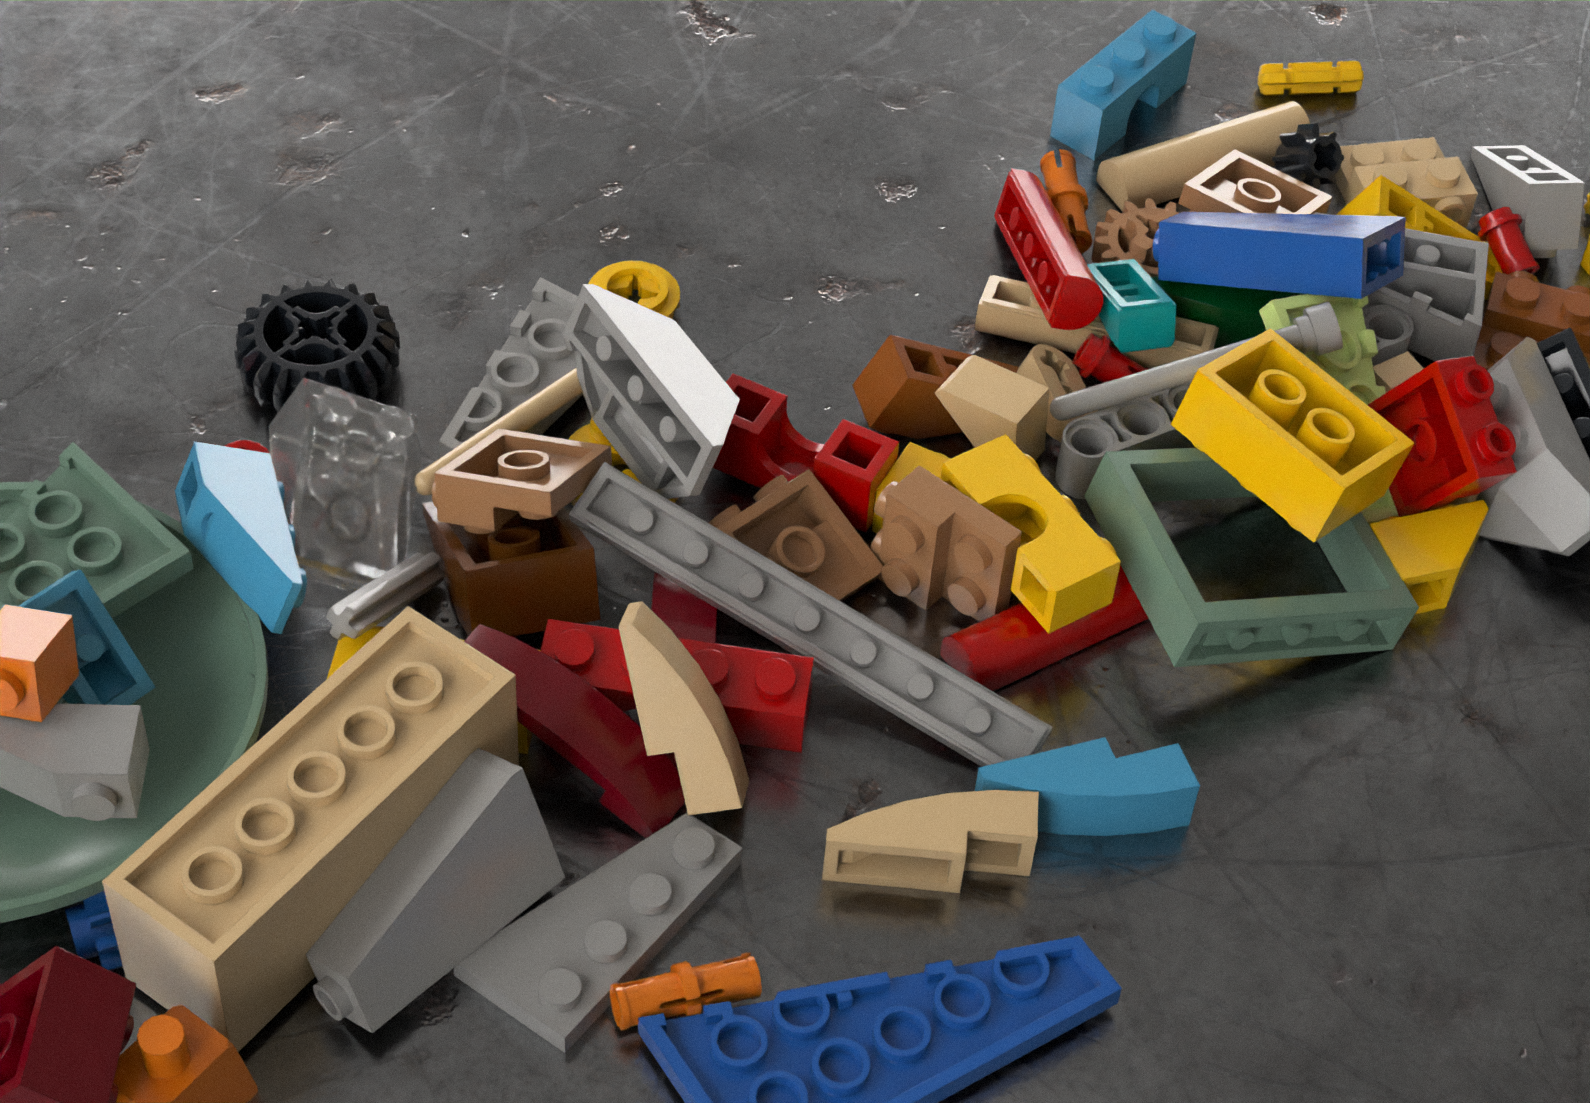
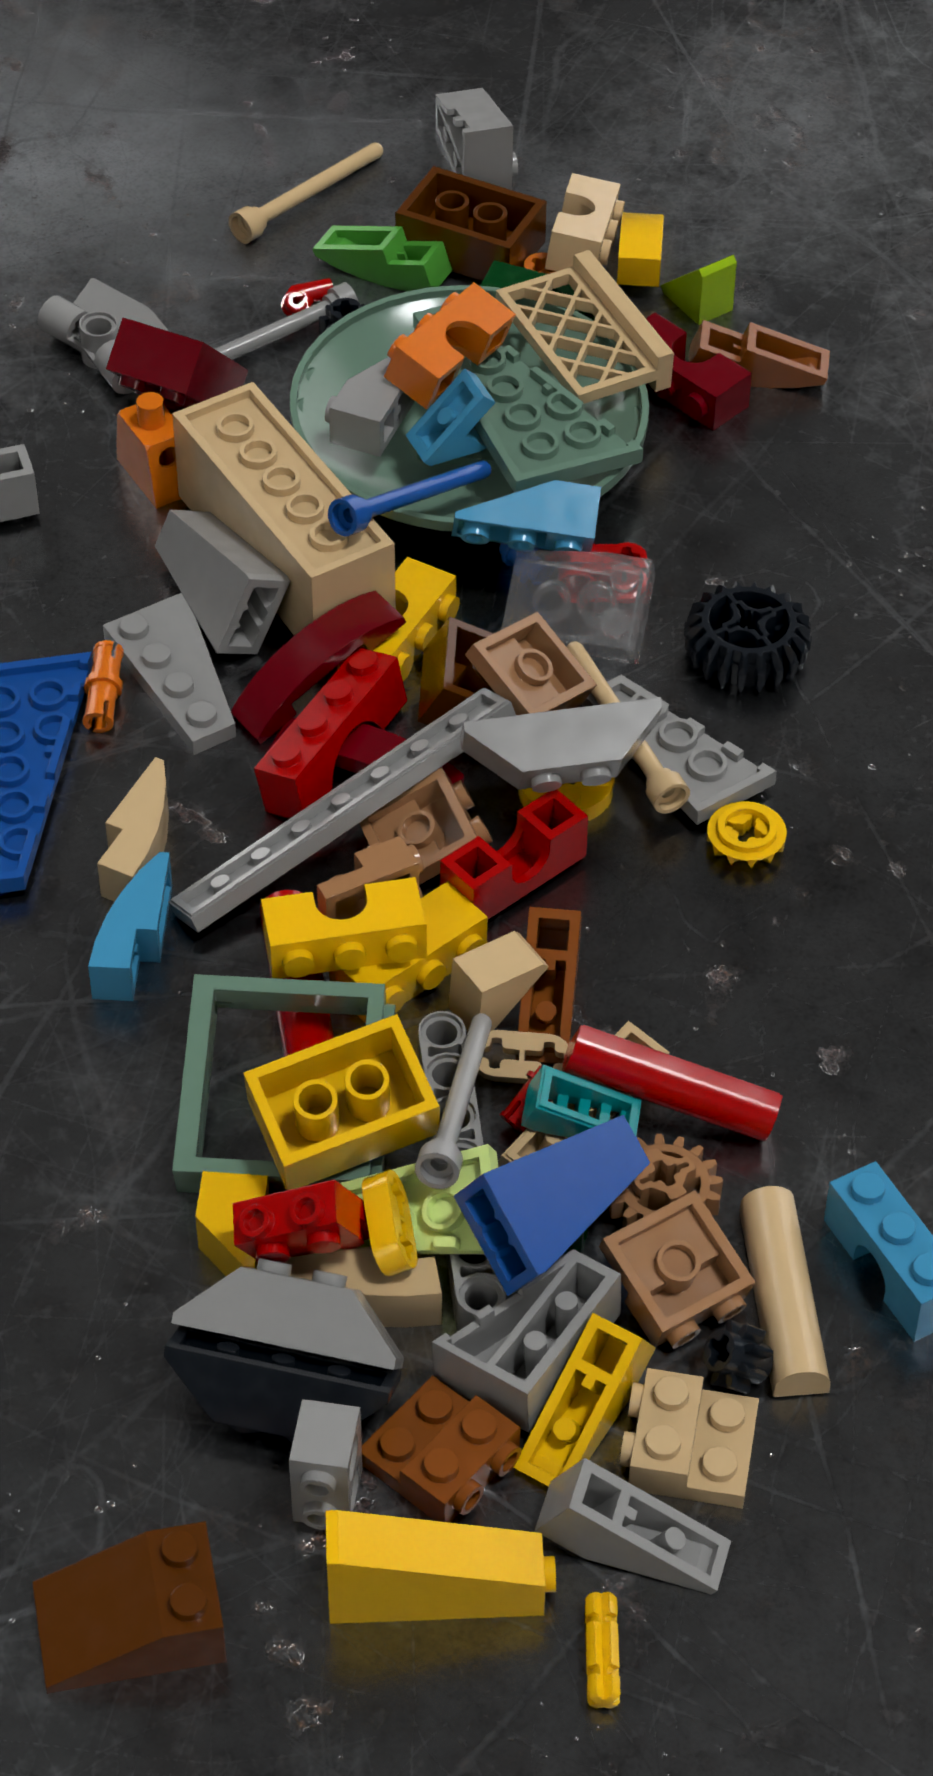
camera: 115 degrees right, 0 degrees up
light grey axle [326,552,445,640] -> none
tan slope [618,601,749,816] -> none
orange pin [1040,149,1093,254] -> none
yellow axle [1258,61,1364,96] -> none
red pin [1478,207,1540,275] -> none
none -> blue piece [328,460,492,536]
none -> yellow beam [362,1169,418,1277]

